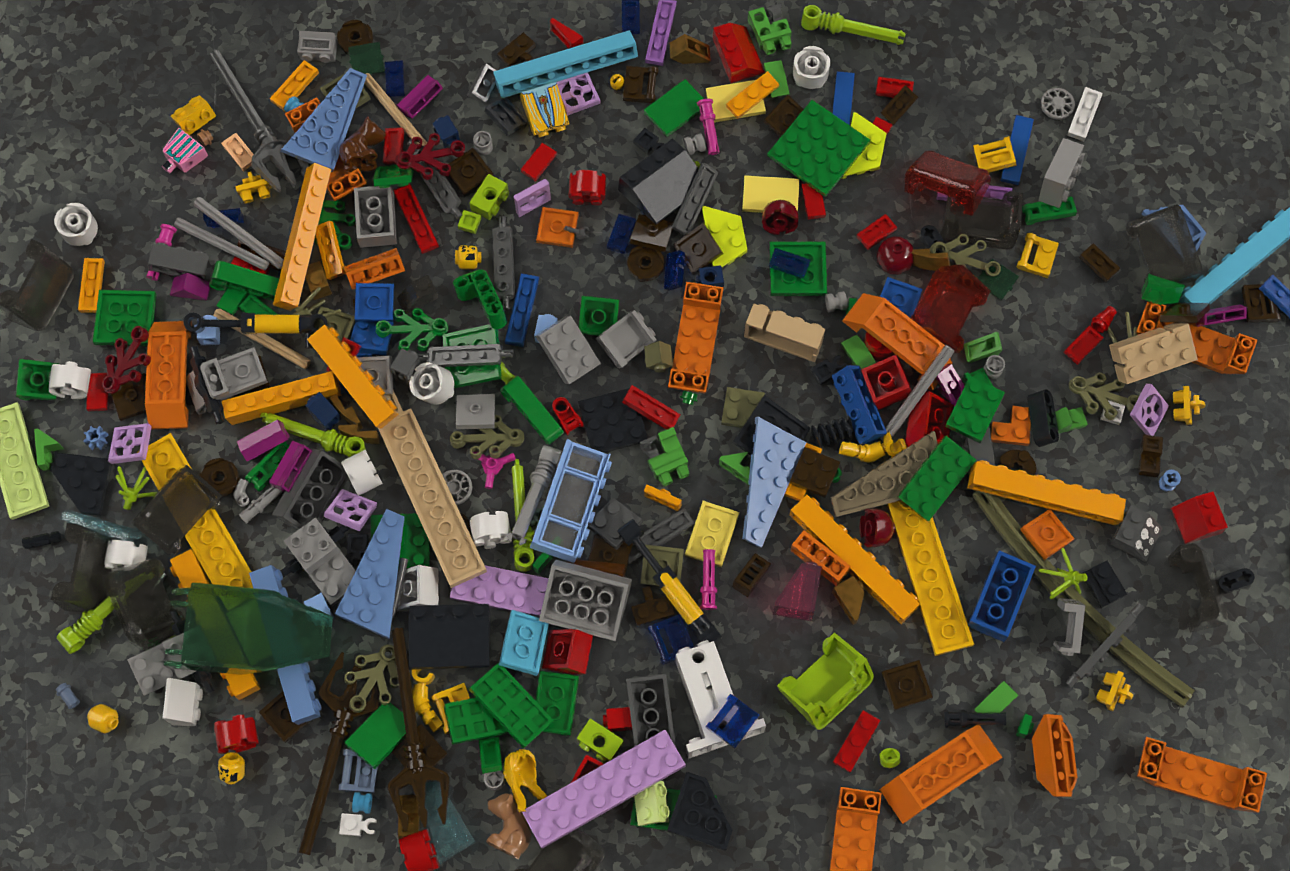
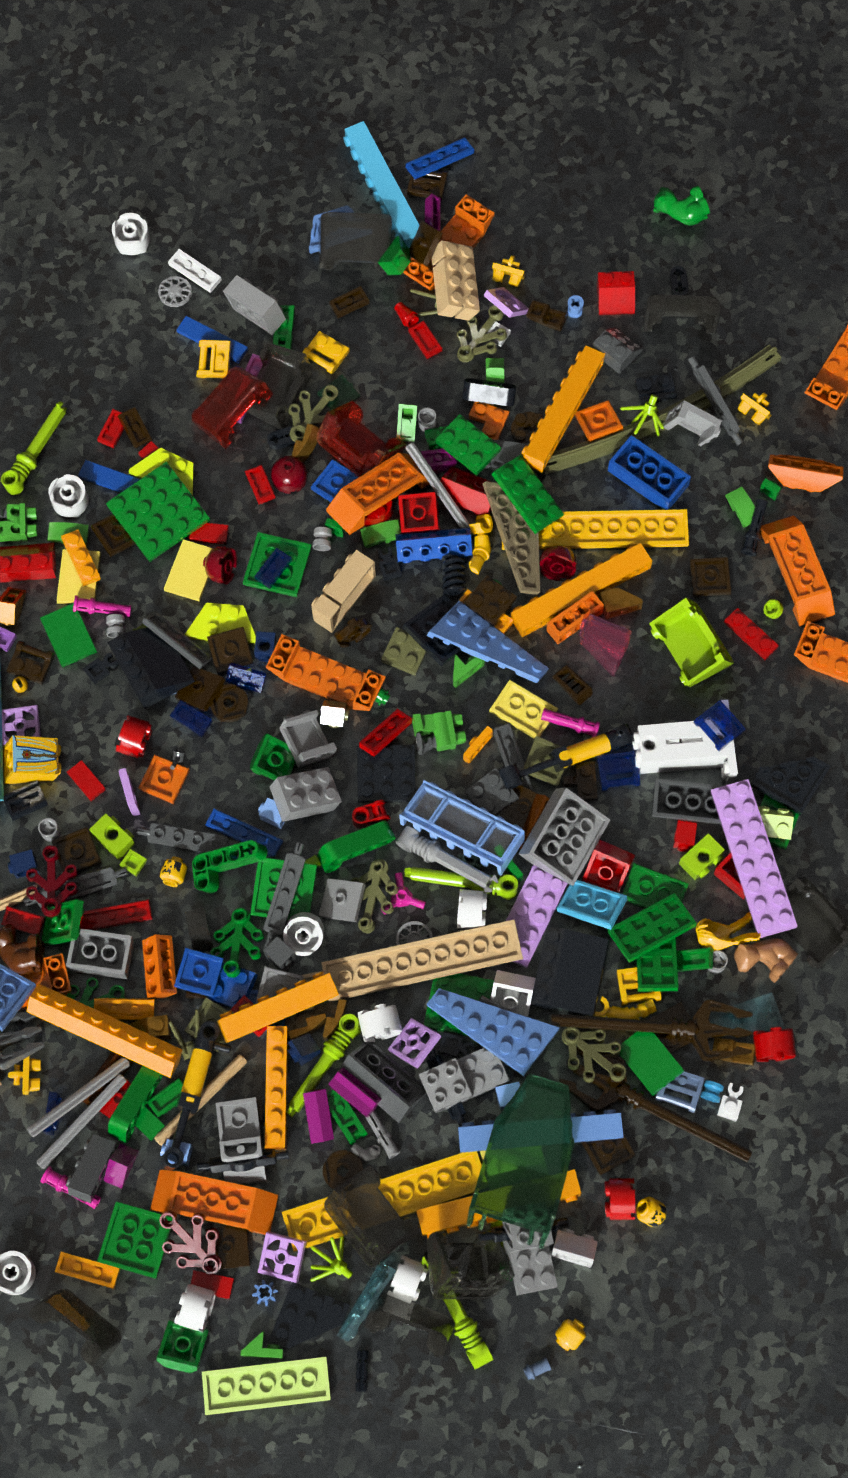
camera: 75 degrees left, 0 degrees up
none -> white brick [112,213,150,255]
none -> dark brown plate [334,618,372,648]

